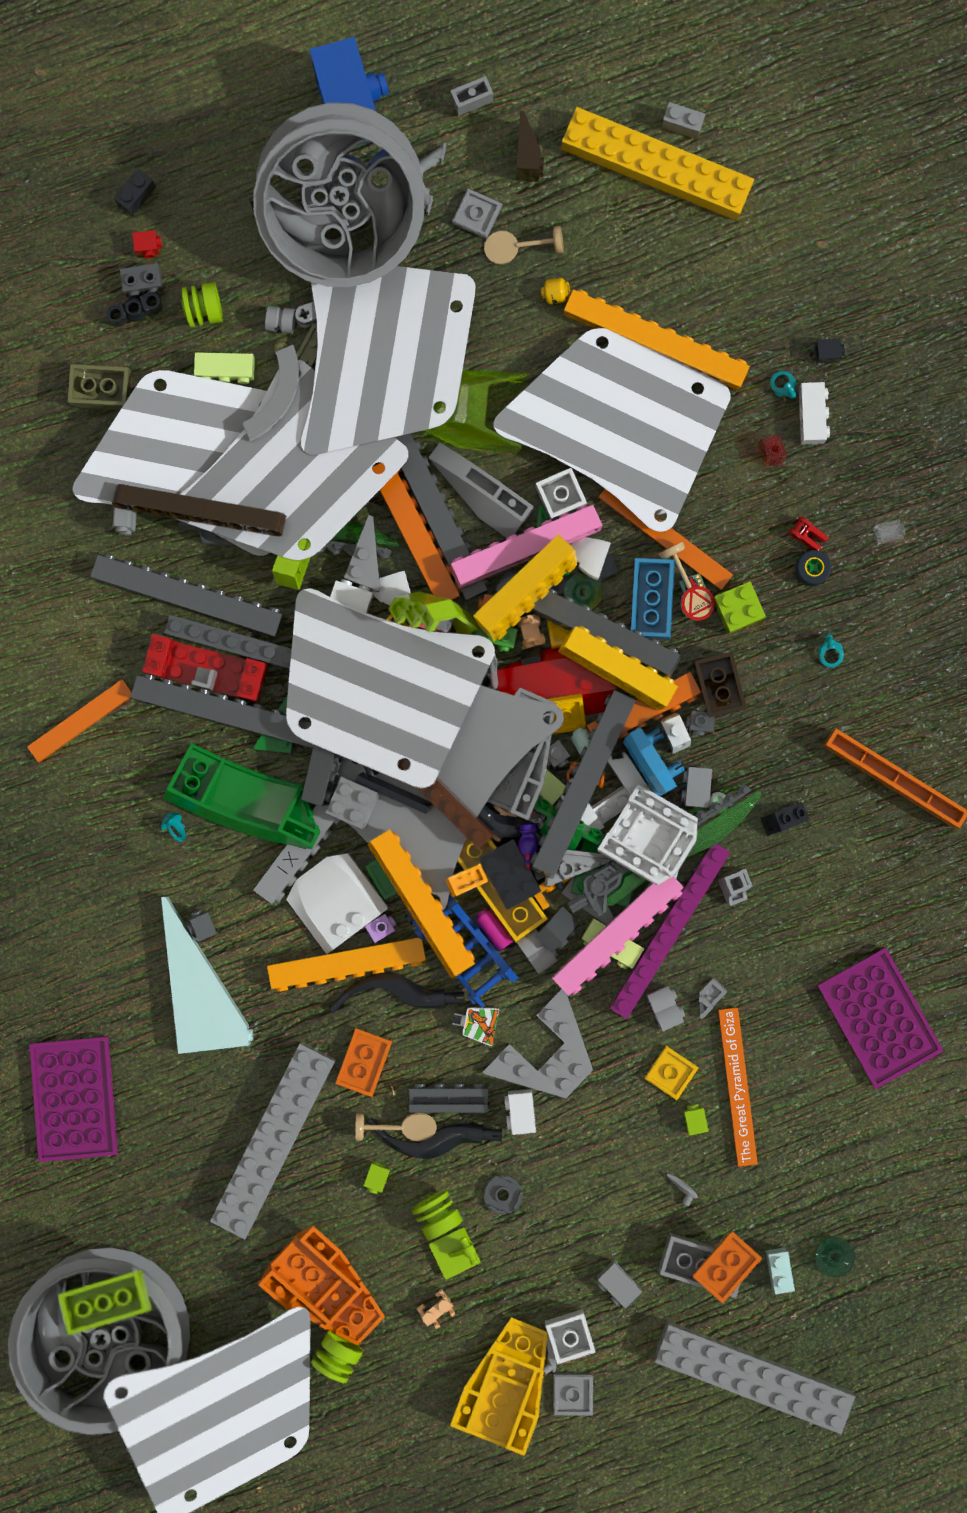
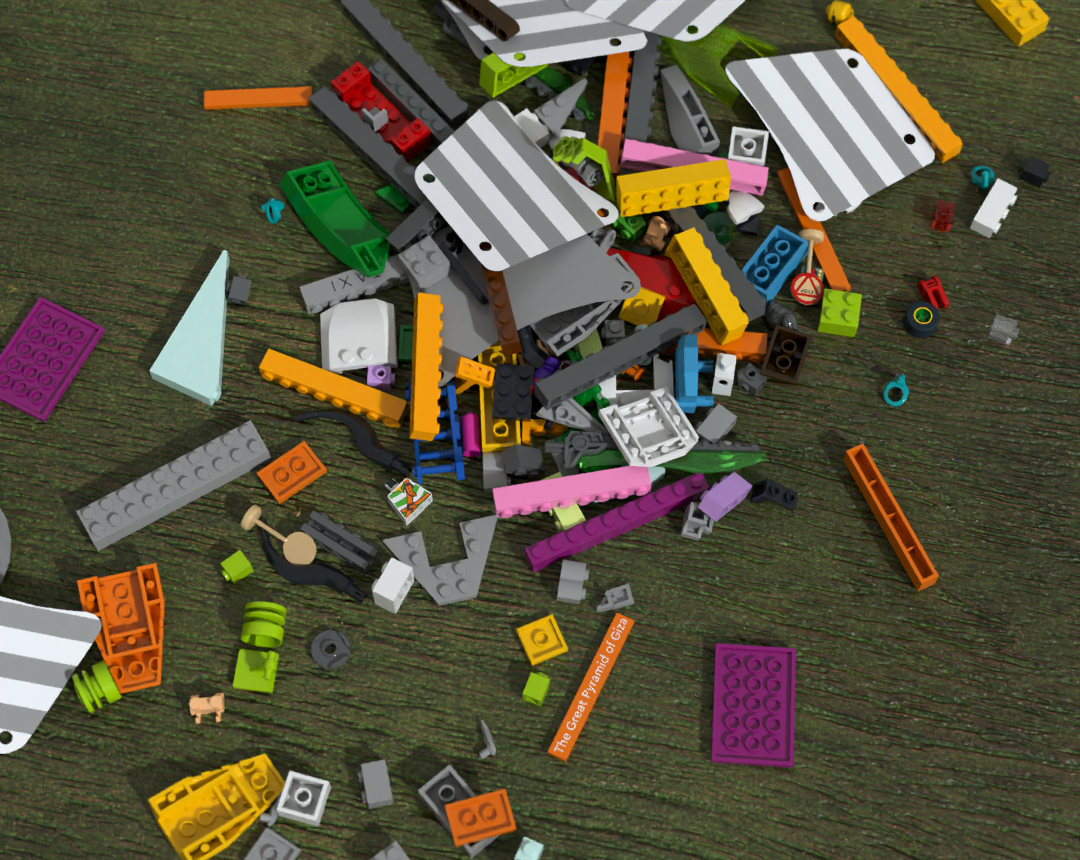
camera: 30 degrees right, 20 degrees down
none -> lavender brick [698,472,752,521]
none -> dark grey hair [764,301,805,333]

